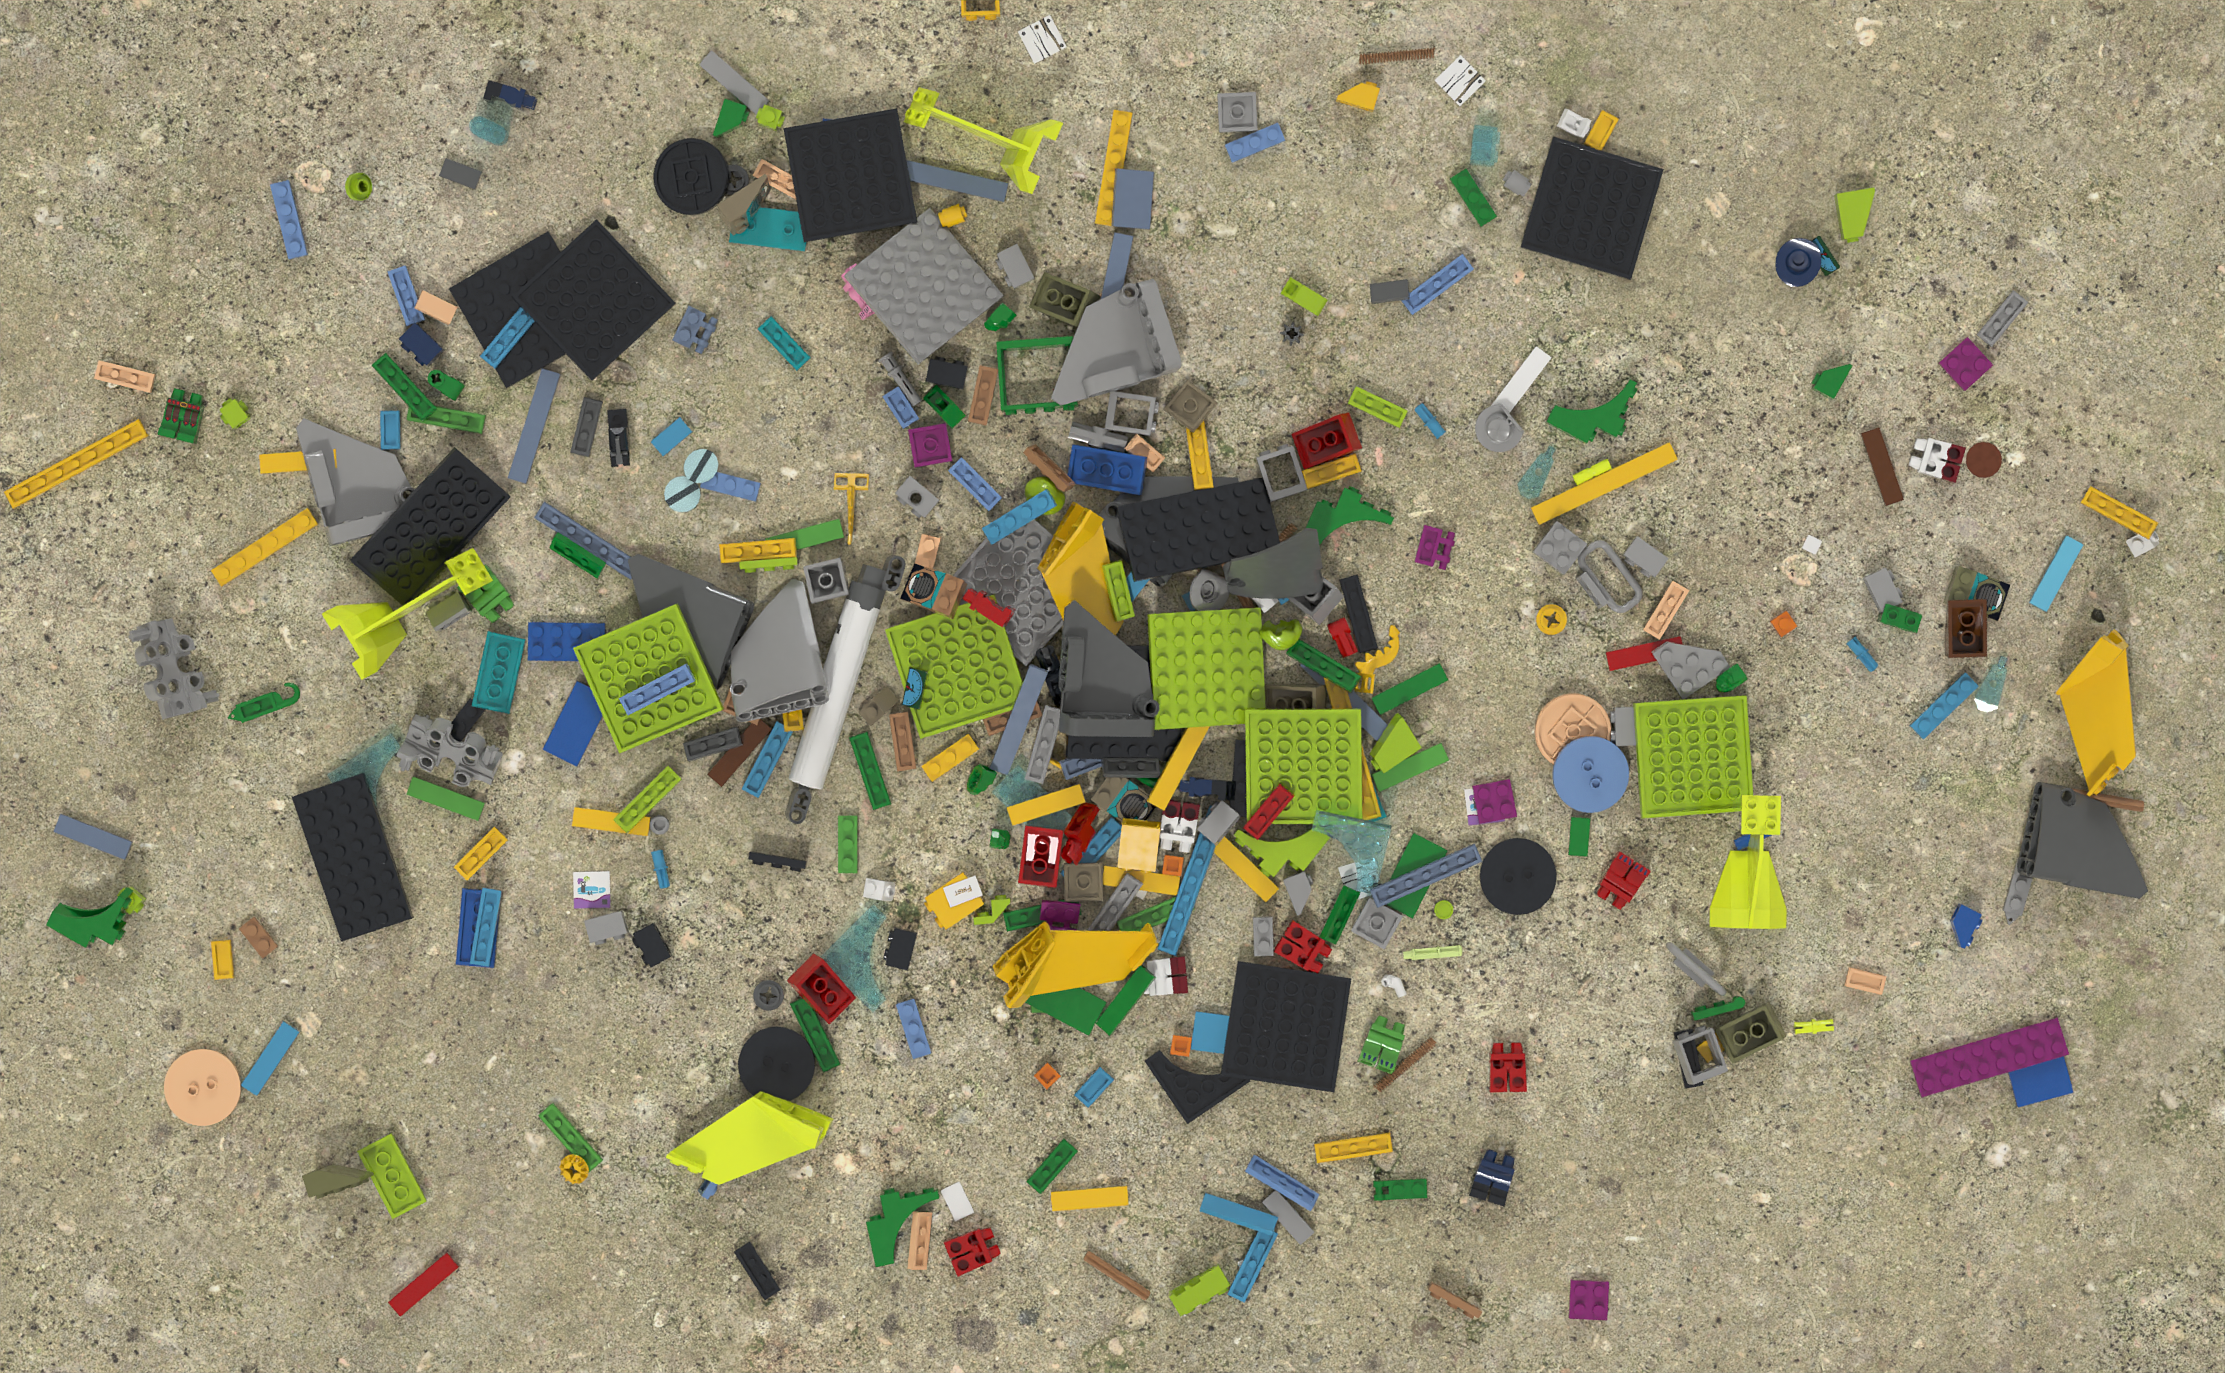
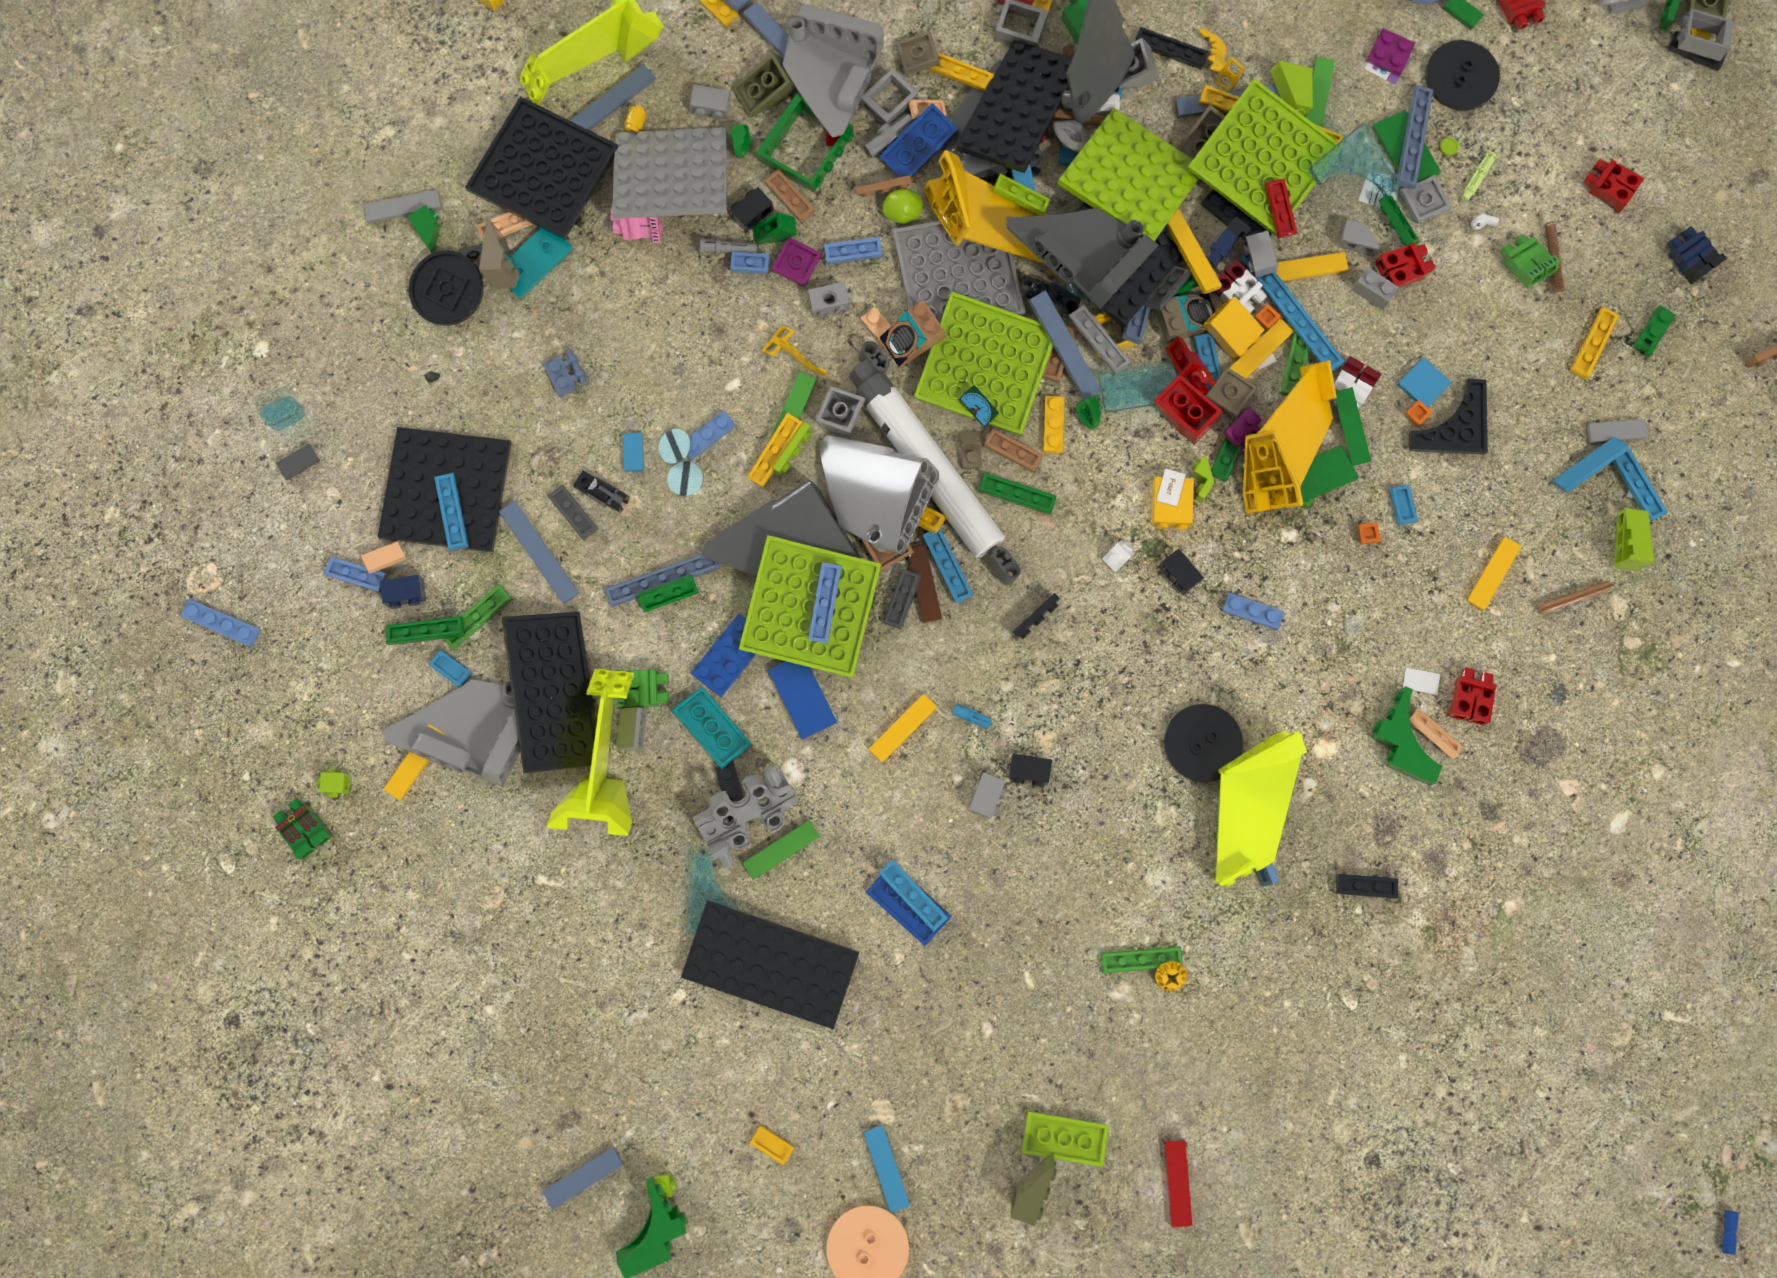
camera: 60 degrees left, 10 degrees down
yellow tile [4,419,149,509] -> none
light nougat plate [94,360,156,393] -> none
light grey gear [128,618,219,720] -> none
yellow plate [211,508,318,587] -> none
green plate [227,682,300,723] -> none
medium nougat plate [239,917,279,959] -> none
lime plate [345,173,372,201] -> none
green piece [428,370,466,402] -> none
yellow plate [454,827,508,881] -> none
dark blue hips [483,80,538,112] -> none
black plate [512,219,676,382] -> none
sticker [573,871,610,909] -> none
lime plate [613,766,682,834] -> none
light grey tile [650,815,670,835] -> none
dark grey gear [753,980,784,1011] -> none
lime brick [756,105,785,131] -> none
teal tile [758,316,811,371] -> none
red slope [787,954,856,1025] -> none
green tile [790,998,841,1073] -> none
clear light blue plate [821,904,887,1012] -> none
bright green plate [838,816,858,873] -> none
red hips [963,588,1016,627] -> none
dark azure plate [982,489,1057,545] -> none
green rock [989,828,1011,849] -> none
yellow tile [1006,784,1085,826] -> none
green tile [1026,1138,1078,1194] -> none
light grey tile [1087,872,1143,931] -> none
black plate [1220,961,1352,1093] -> none
lime arch [1233,824,1332,877] -> none
medium blue plate [1245,1155,1320,1211] -> none
lime piece [1260,619,1302,651] -> none
green tile [1286,639,1361,694] -> none
red piece [1327,617,1358,658] -> none
green tile [1371,663,1448,715] -> none

